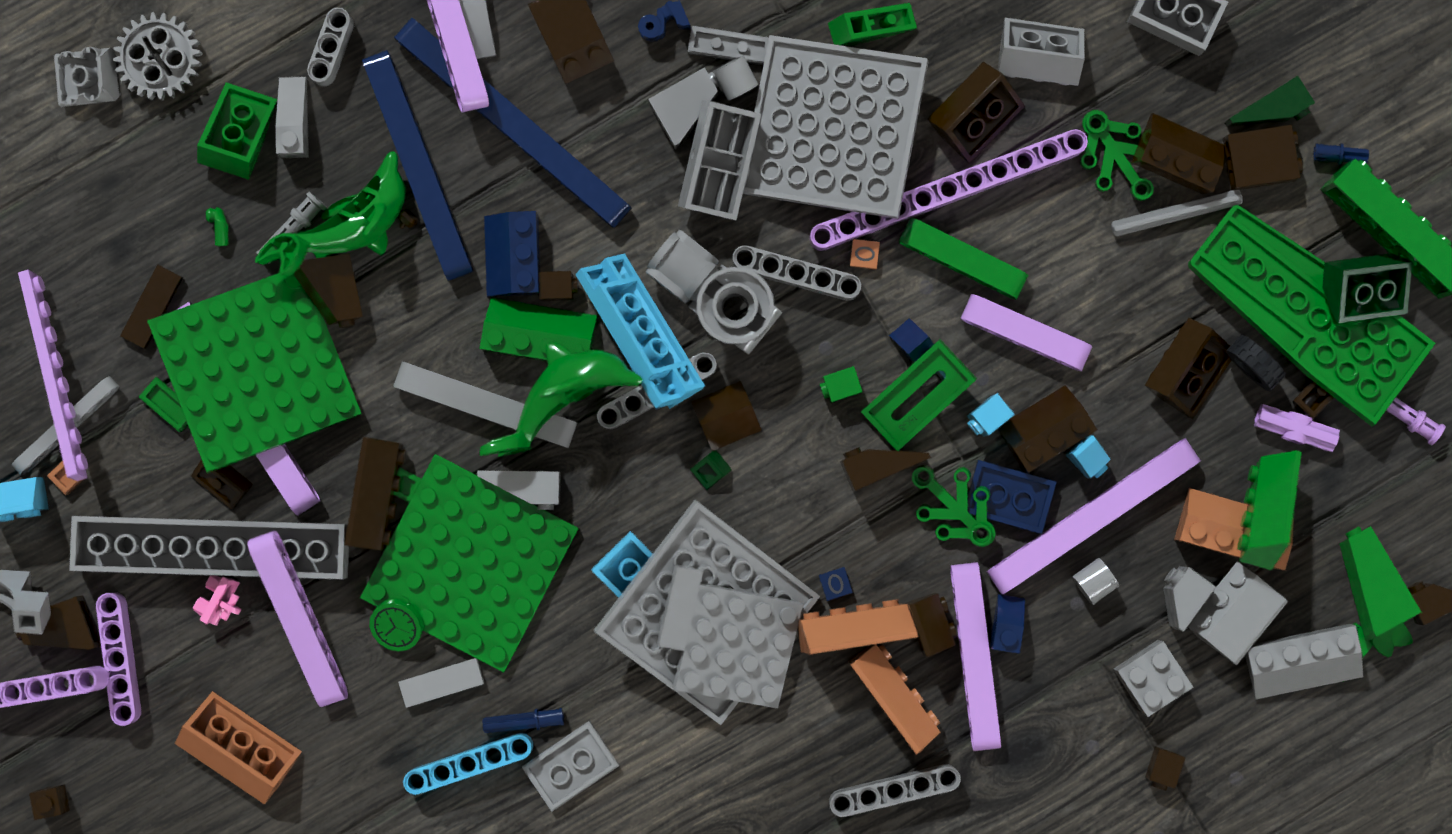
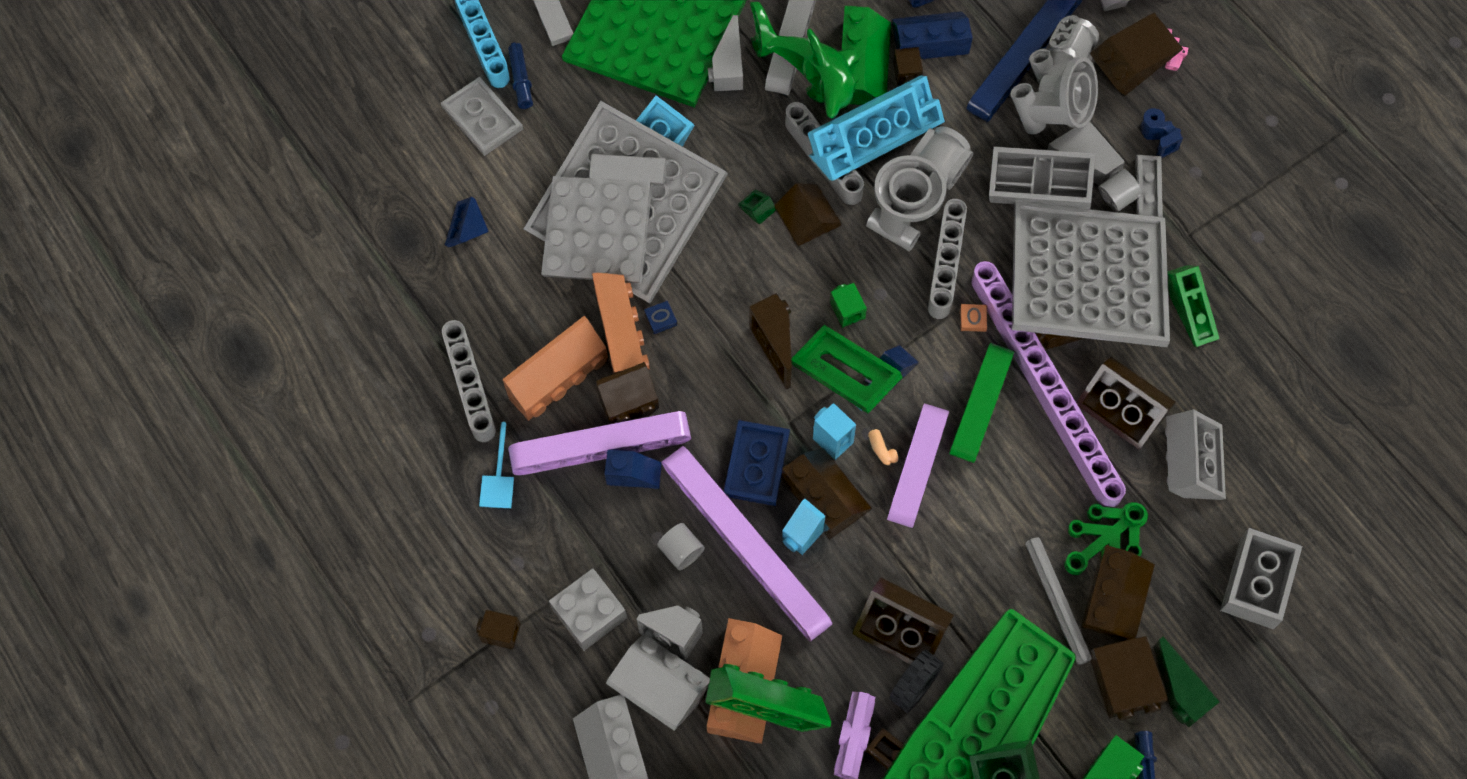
camera: 85 degrees right, 20 degrees down
green plant [912,465,996,547] -> none
none -> dark blue slope [445,197,489,248]
none -> medium azure piece [479,422,514,508]
none -> light nougat arm [868,429,898,466]
none -> light grey piece [1010,15,1099,134]

